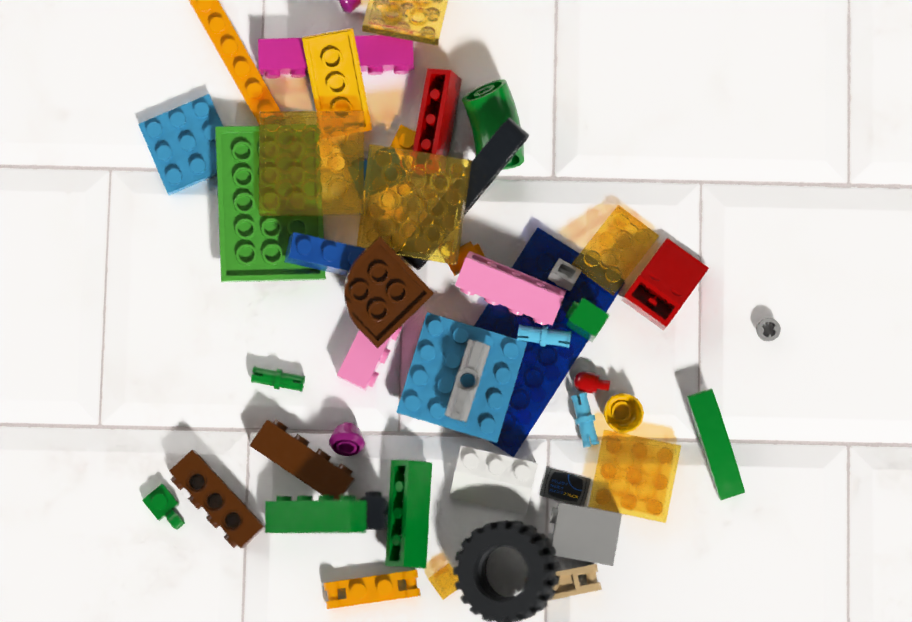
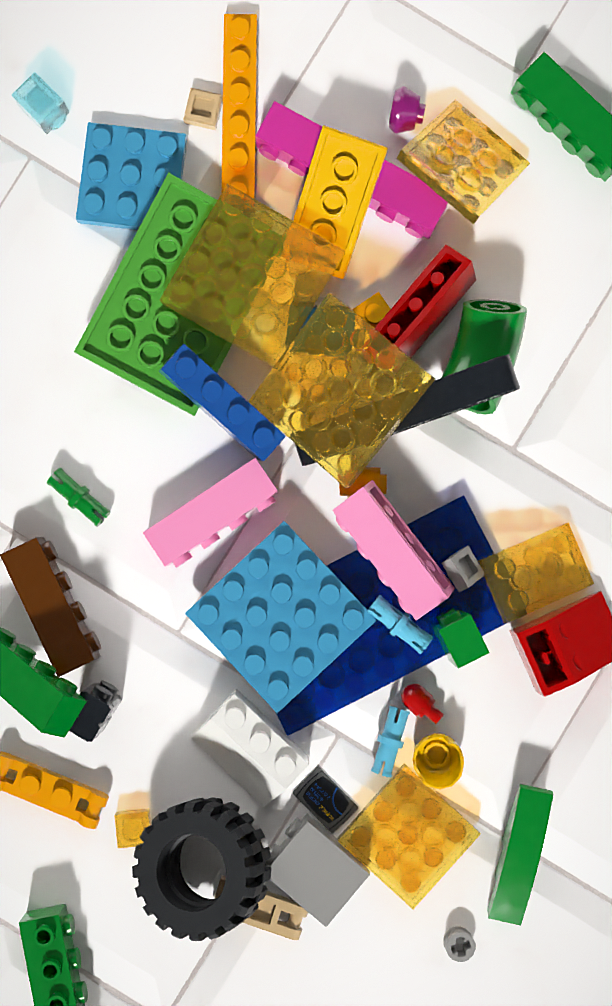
camera: 25 degrees right, 5 degrees up
magenta cone [329,422,365,456] -> none
reddish brown plate [344,236,434,348] -> none
green brick [385,460,432,568] -> none
light grey piece [445,340,491,422] -> none
none -> clear light blue brick [11,72,70,135]
none -> tan tile [183,88,223,130]
none -> light grey bush [443,926,476,962]

